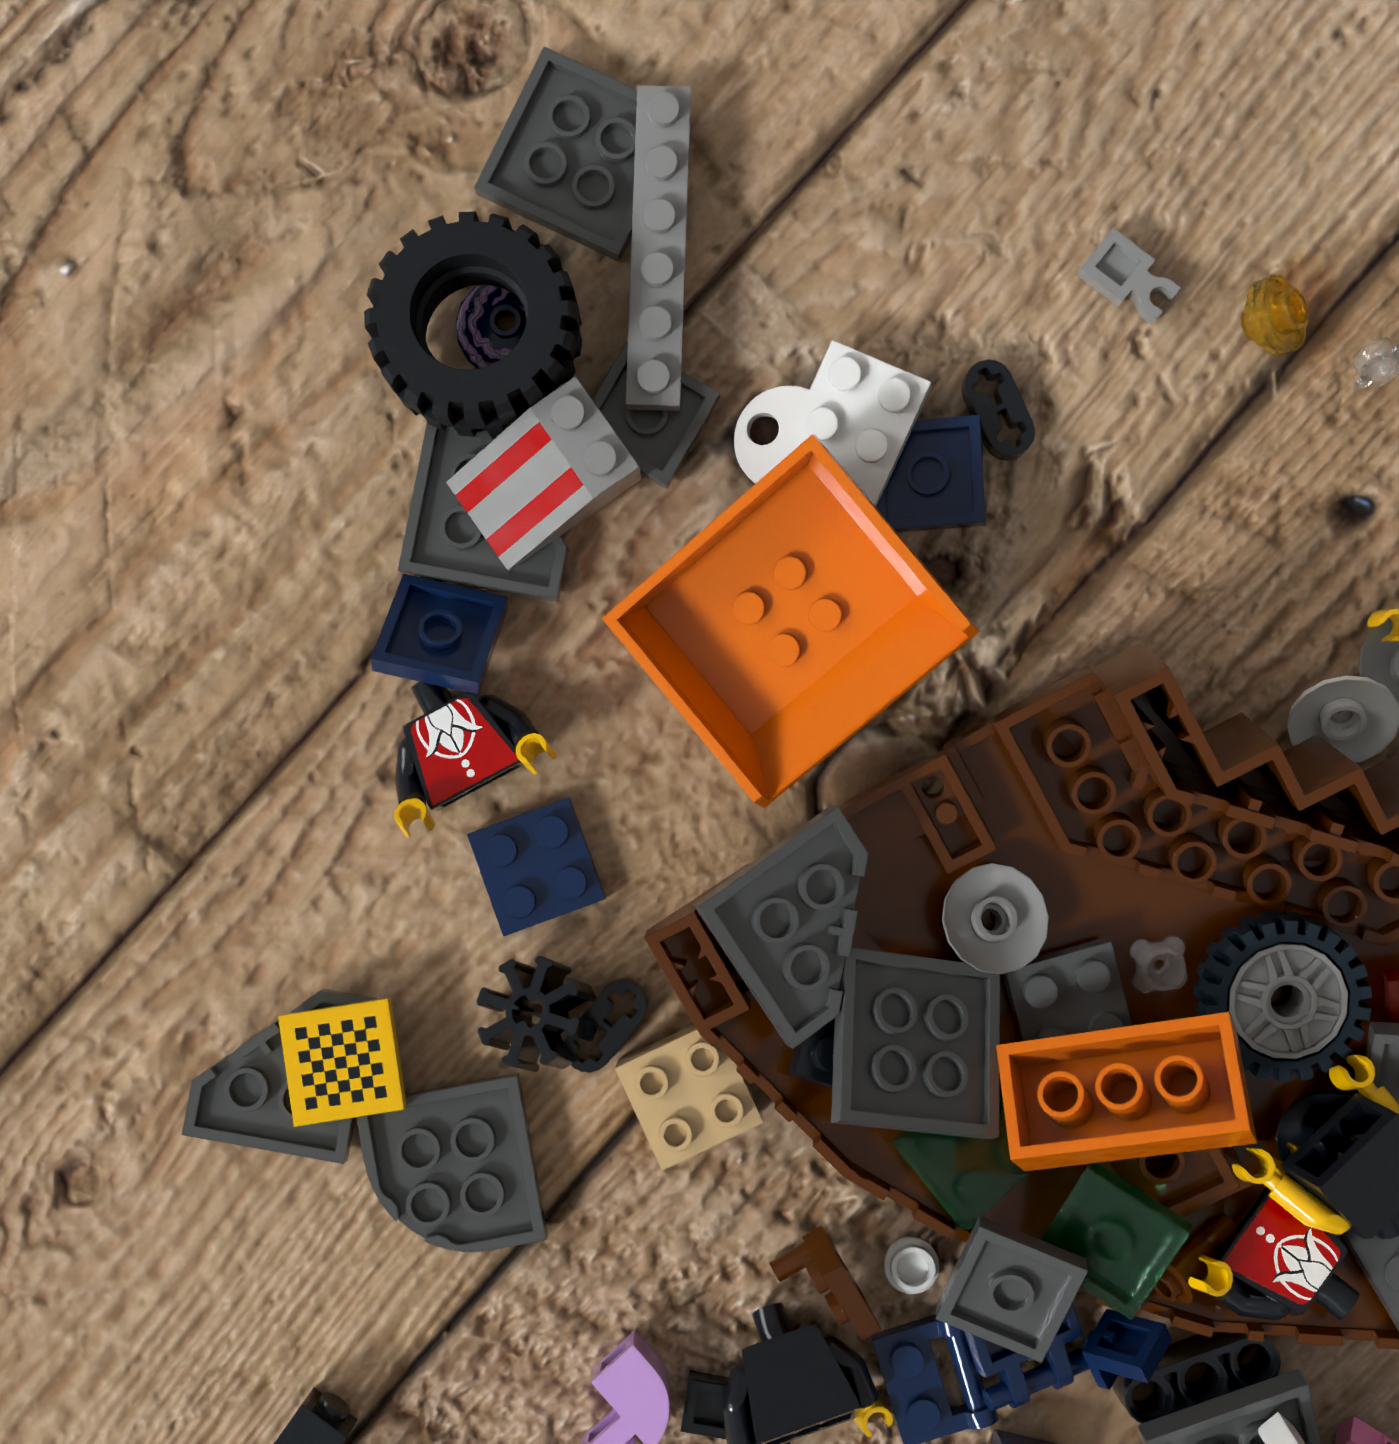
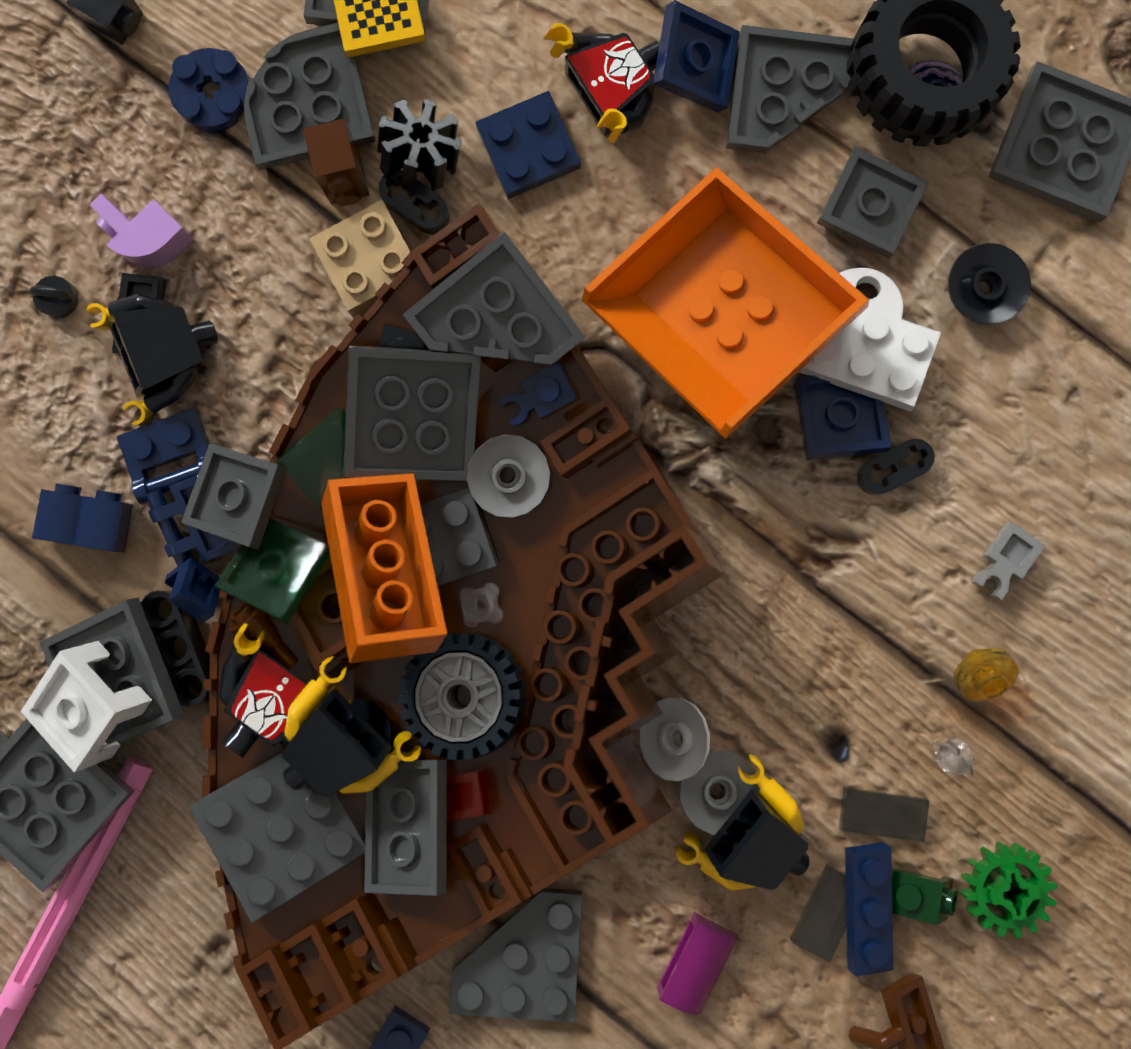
camera: 85 degrees right, 0 degrees up
light grey slope [446,376,642,572] -> none
light grey plate [626,85,691,411] -> none
reddish brown plate [769,1226,882,1341] -> none
white plate [884,1237,939,1294] -> none
none -> dark blue plate [168,48,250,133]
none -> reddish brown brick [303,119,370,206]
none -> dark blue plate [499,361,579,426]
none -> black dish [948,243,1031,325]

